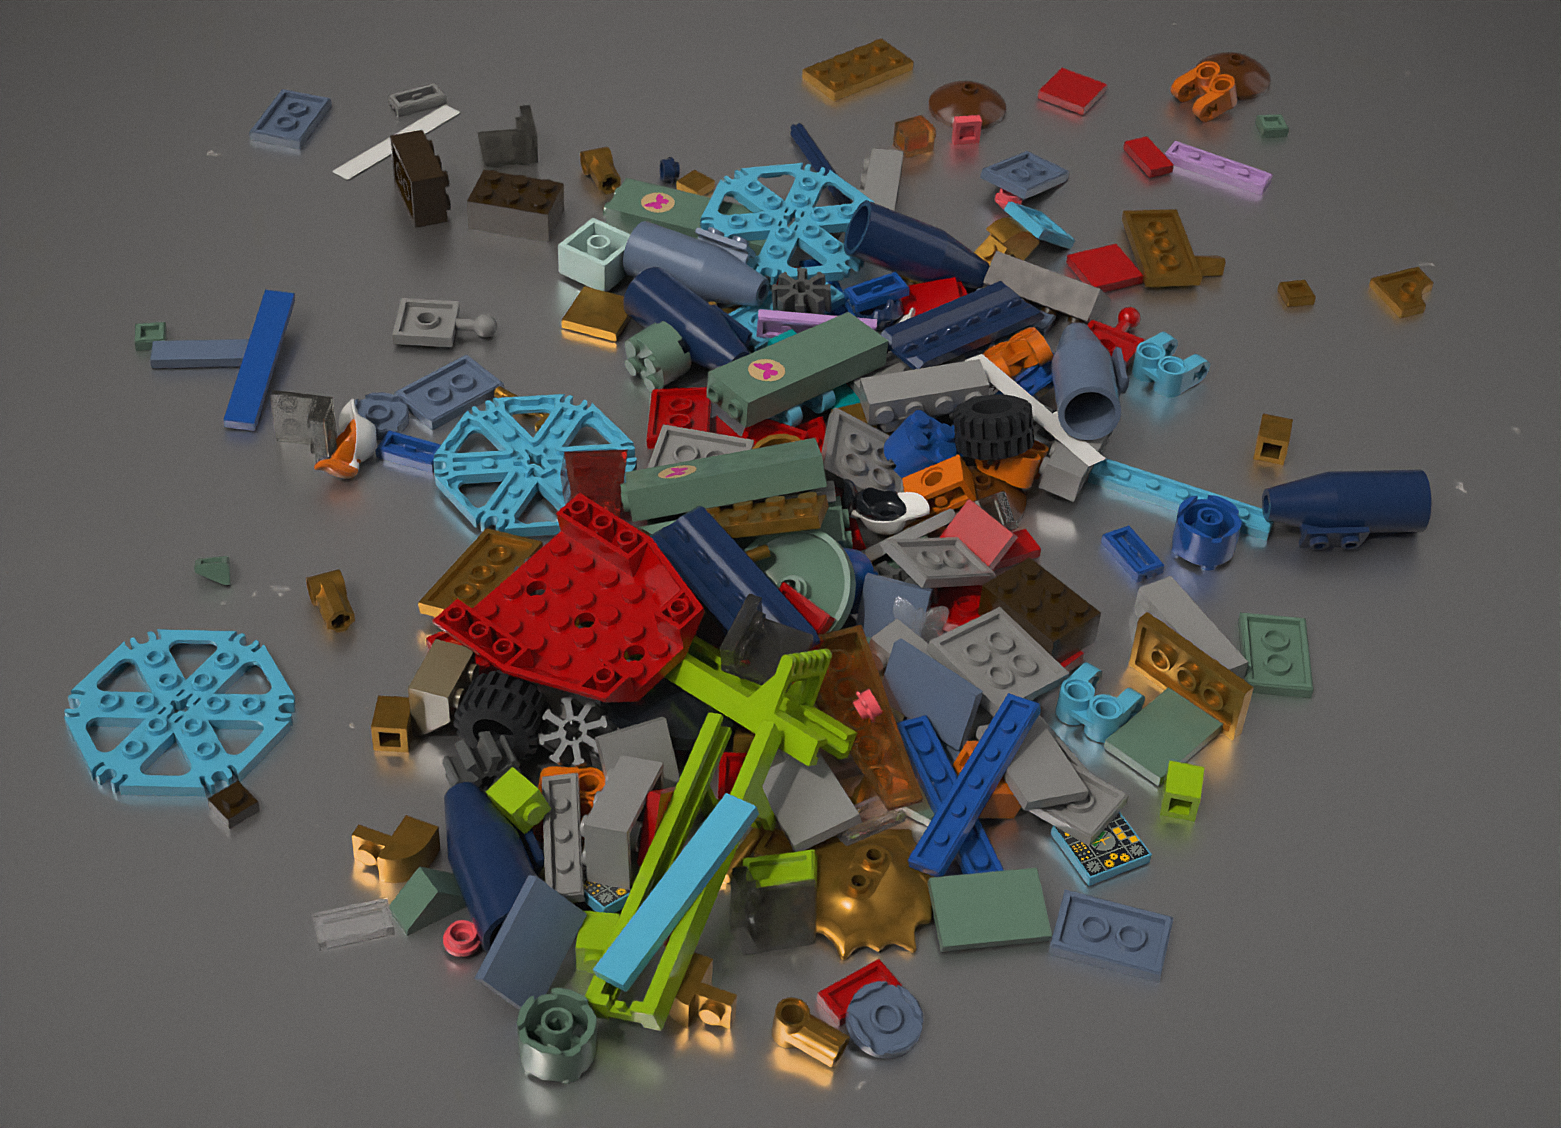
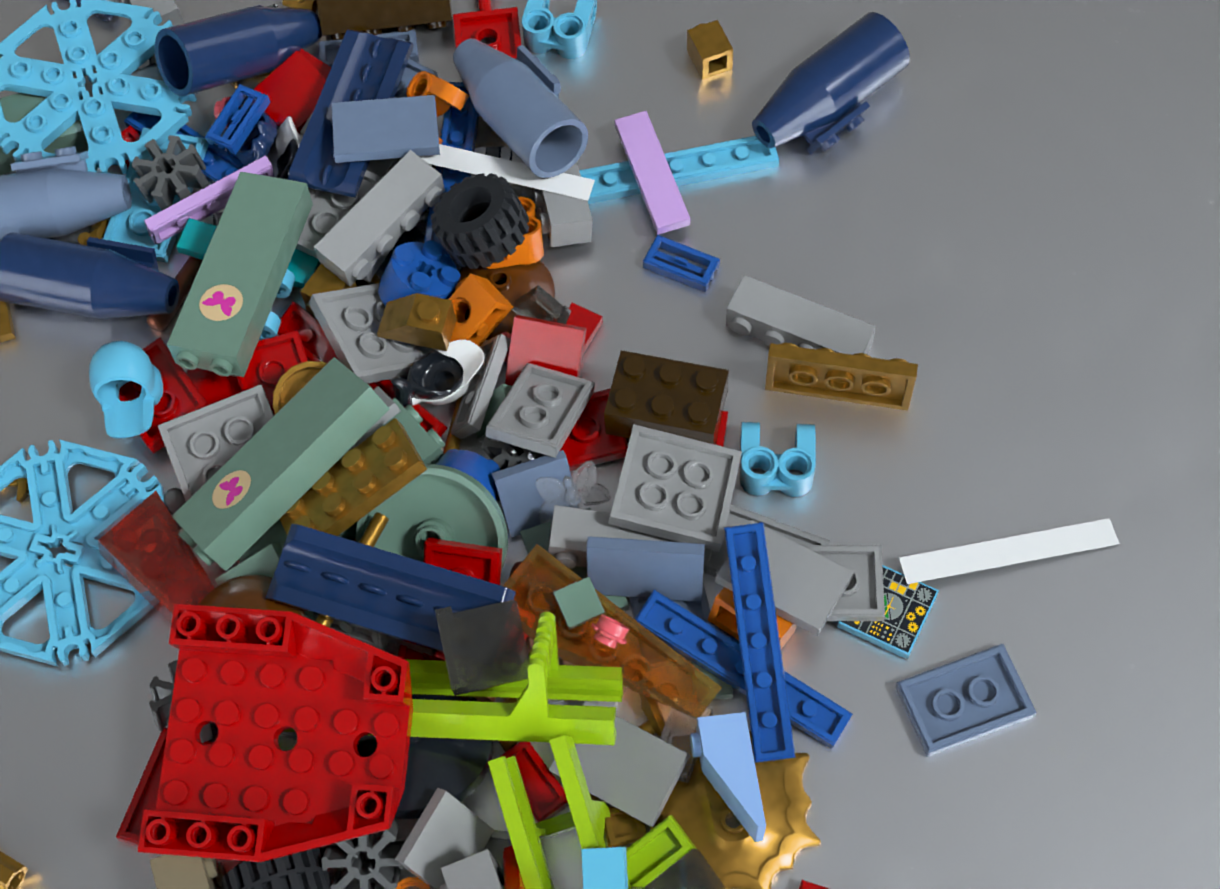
camera: 30 degrees left, 20 degrees up
pearl gold plate [418,528,543,617] -> none
sand green brick [624,321,692,393] -> none
sand green tile [927,867,1052,952] -> none
sand green tile [1104,687,1223,786] -> none
lime brick [1160,760,1205,822] -> none
blue brick [1172,495,1242,571] -> none
sand green tile [1238,612,1313,698] -> none
none -> medium azure piece [89,341,163,439]
none -> sand blue tile [332,95,440,163]
none -> pearl gold slope [377,293,457,351]
none -> sand green tile [553,577,605,630]
none -> lavender tile [614,111,690,235]
none -> light blue slope [690,712,766,842]
none -> white sticker [899,518,1120,584]

